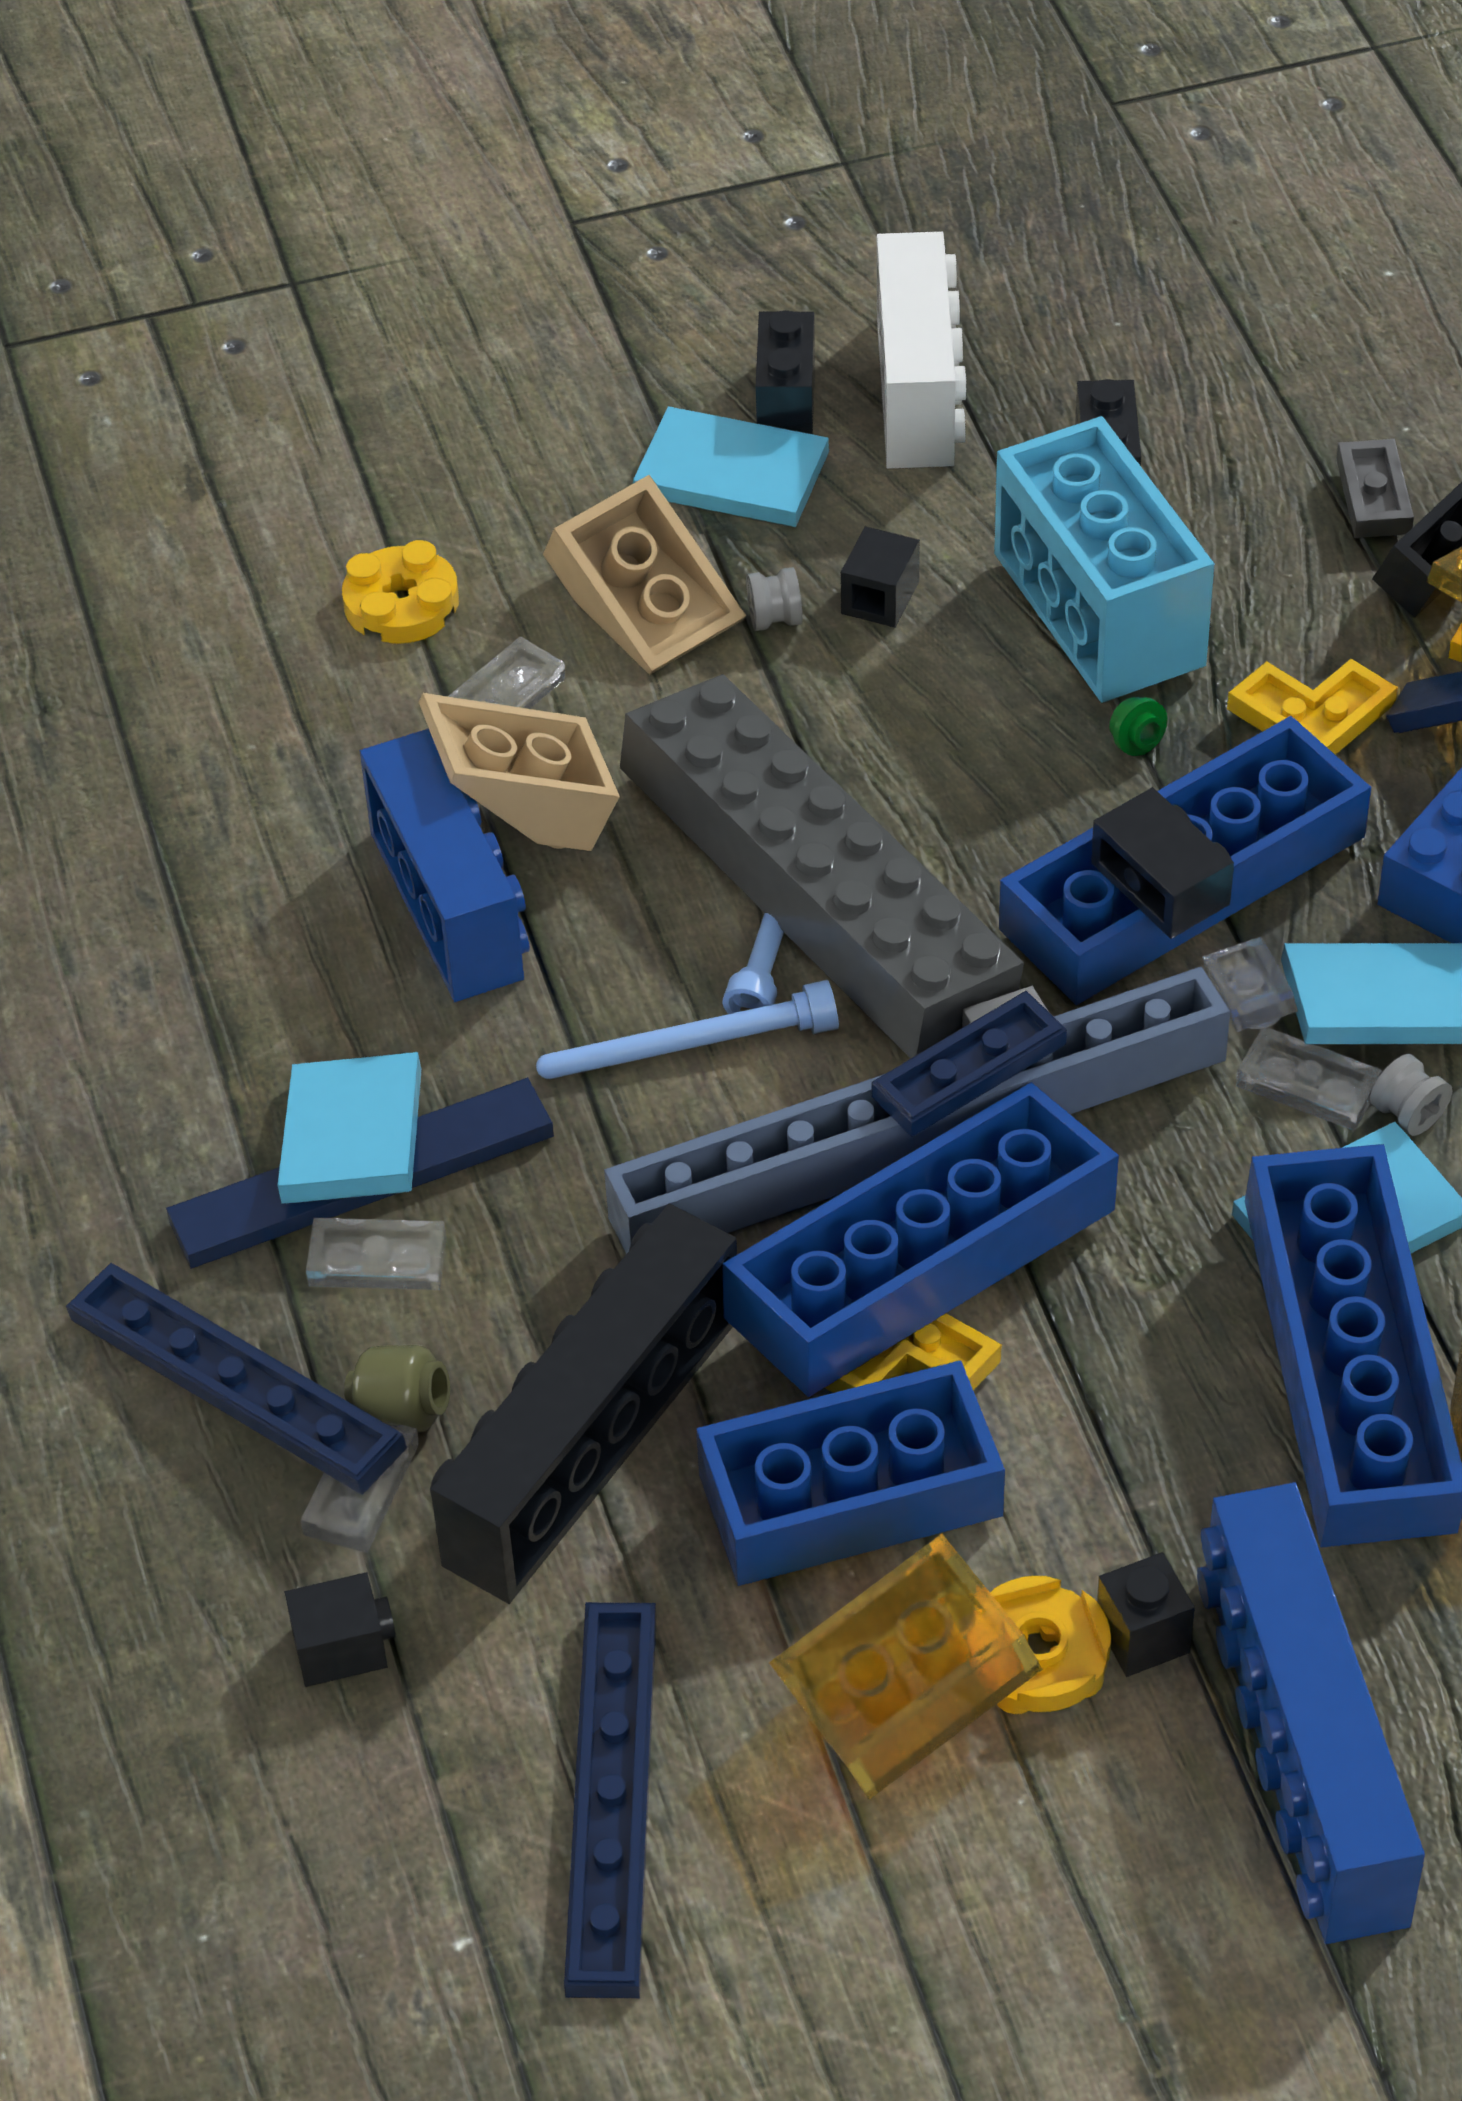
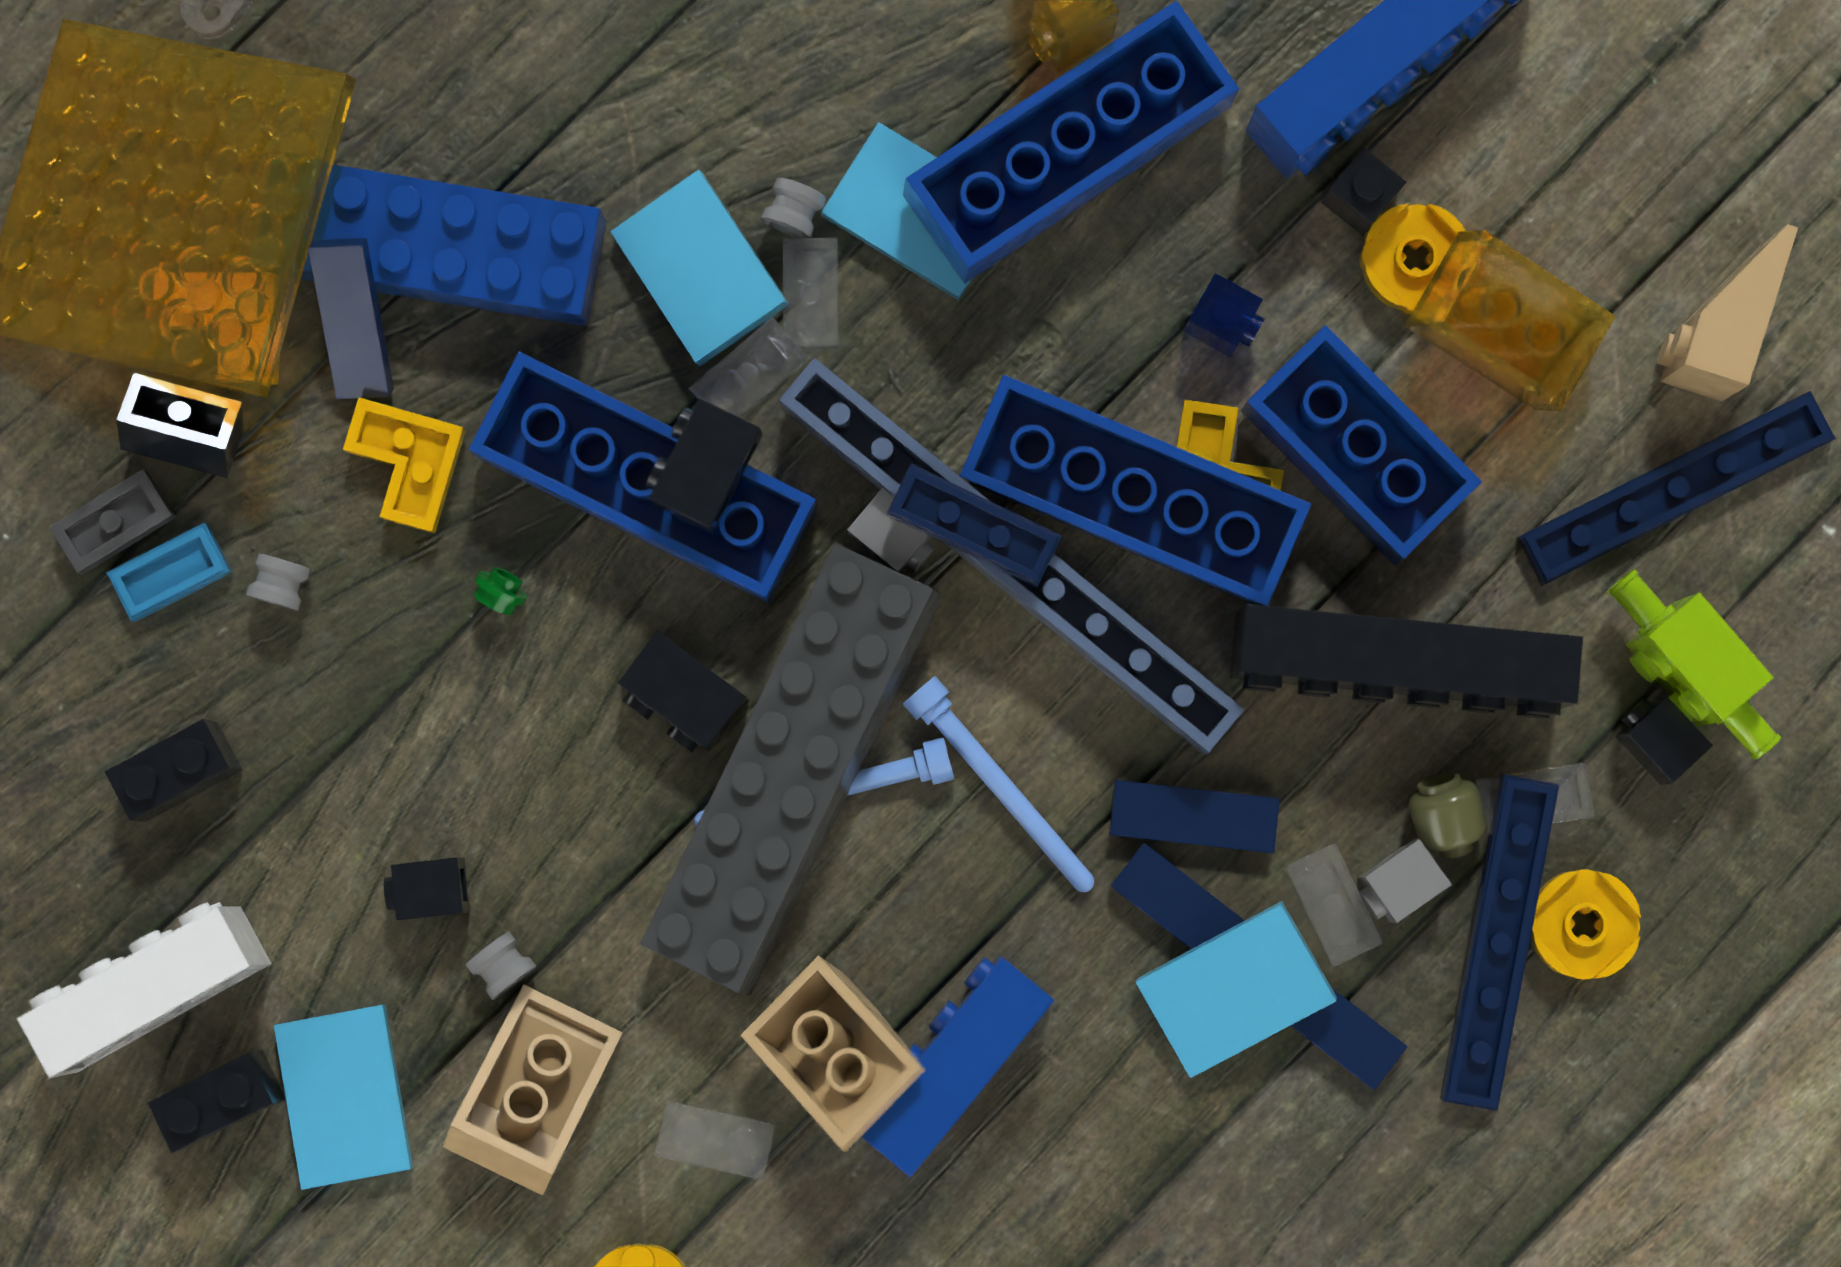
camera: 120 degrees left, 35 degrees up
medium azure brick [994,416,1215,703] -> none
none -> dark azure tile [107,522,233,622]
none -> light grey wheel [245,553,311,611]
none -> black brick [617,630,749,753]
none -> dark blue tile [1109,780,1280,853]
none -> clear blue brick [1183,273,1265,358]
none -> light grey brick [1358,839,1452,923]
none -> yellow plate [1531,869,1641,980]
none -> lime brick [1607,569,1782,760]
none -> tan slope [1658,224,1798,402]

